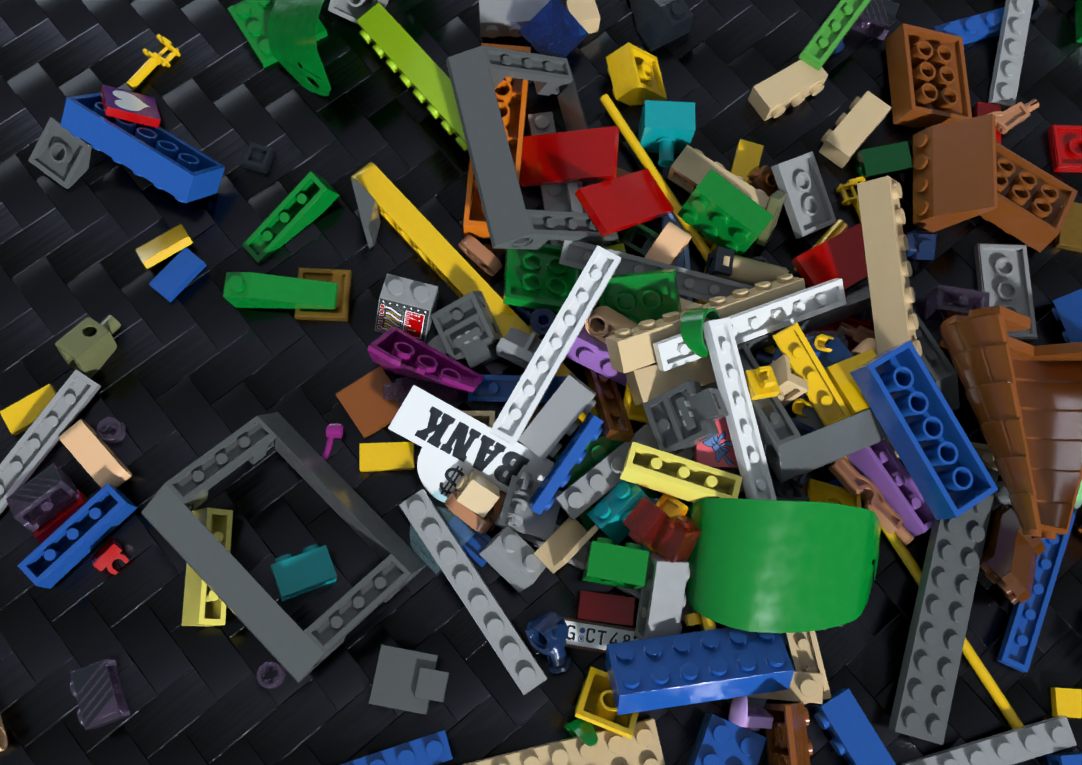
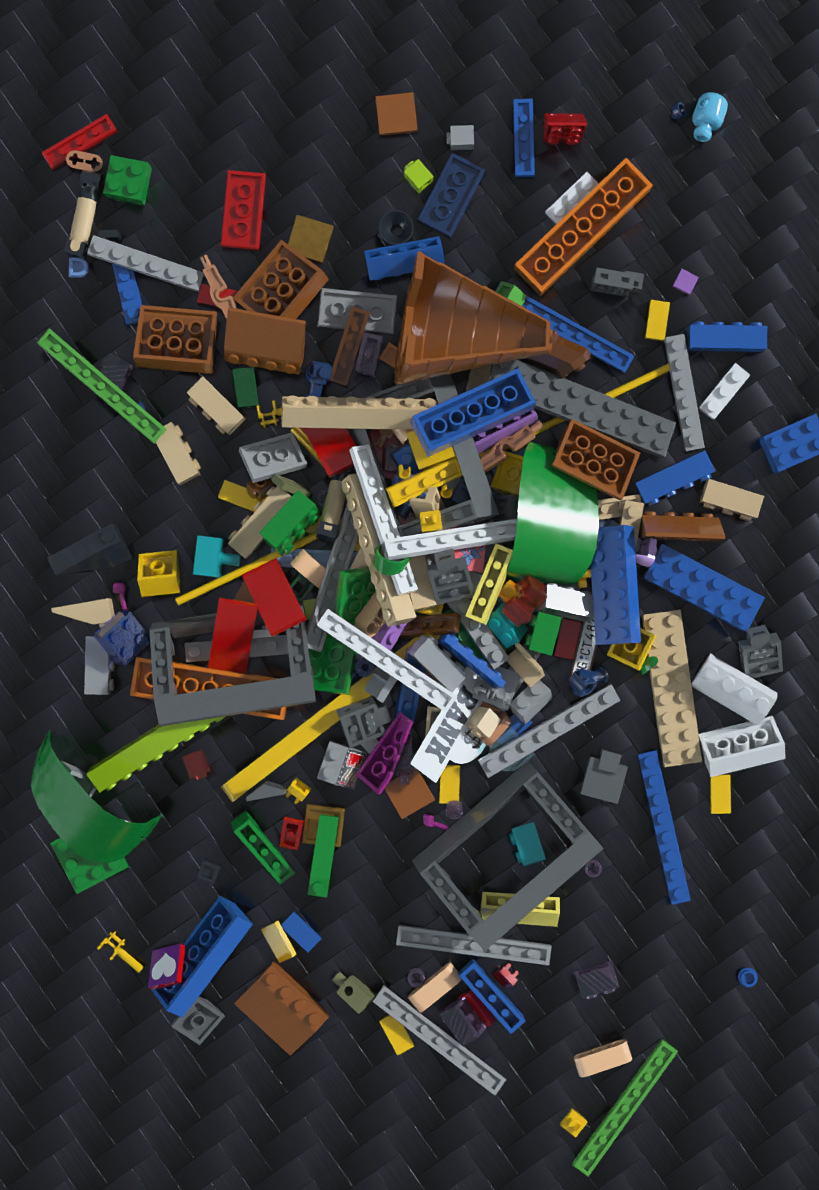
camera: 70 degrees left, 15 degrees up
nougat beam [458,234,503,276] -> none
none -> magenta hand [113,583,127,609]
none -> clear red brick [182,749,210,780]
none -> dark orange slope [234,960,330,1056]
none -> red slope [279,817,304,851]
none -> yellow tile [286,777,311,804]
none -> reddish brown plate [330,306,370,386]
none -> light grey plate [396,925,551,965]
none -> clear purple bush [446,800,463,819]
none -> dark orange slope [552,419,640,501]

